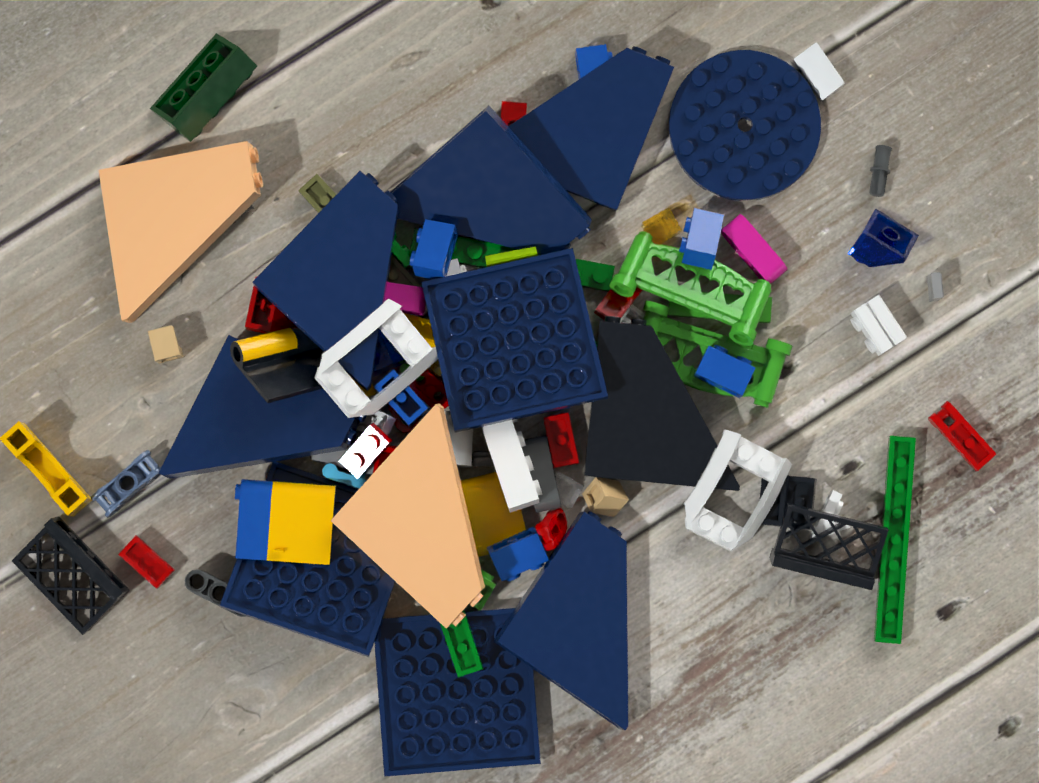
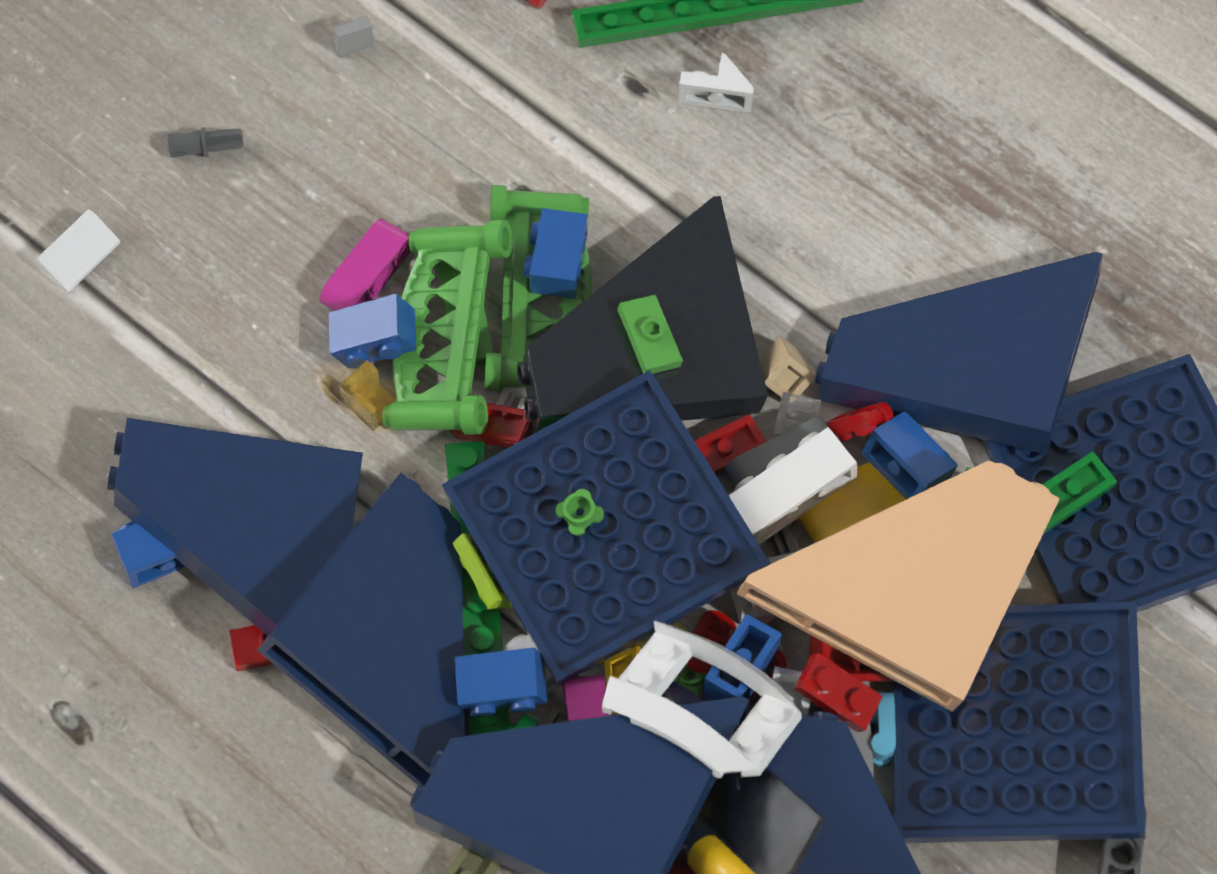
camera: 105 degrees left, 20 degrees down
yellow door [235,479,336,565] -> none
dark blue plate [669,50,821,201] -> none
white wedge [684,429,792,551] -> none
black slope [759,475,817,530] -> none
black fence [769,503,889,590] -> none
clear blue slope [848,208,919,267] -> none
white brick [850,295,907,356] -> none
none -> bright green plate [556,489,604,536]
none -> bright green plate [617,295,683,374]

